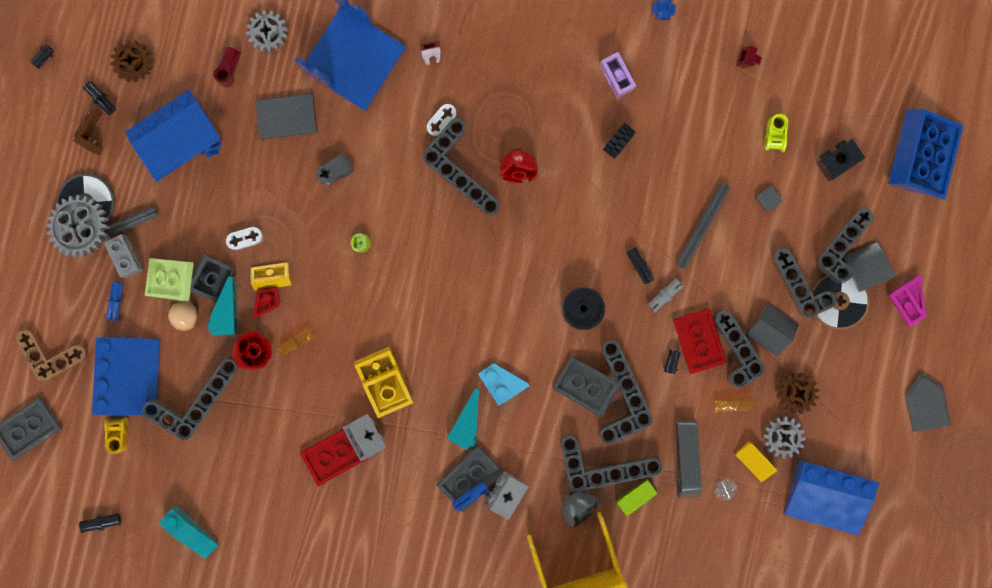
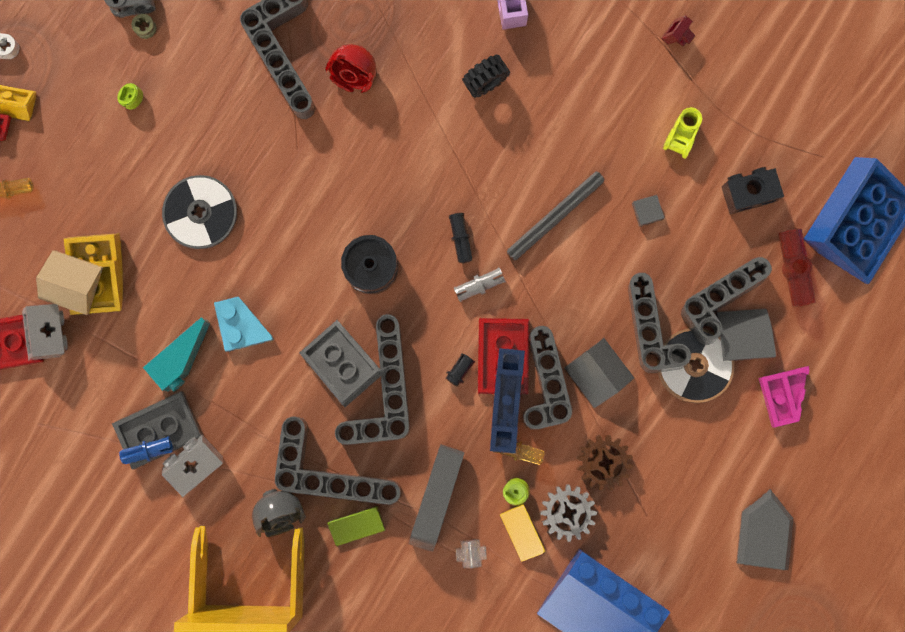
camera: 25 degrees right, 5 degrees down
none -> tan slope [36,250,103,315]
none -> olive bush [131,14,157,39]
none -> piece [162,175,237,249]
none -> dark blue slope [490,348,525,454]
none -> lime tile [503,478,530,506]
none -> clear red piece [778,229,816,307]

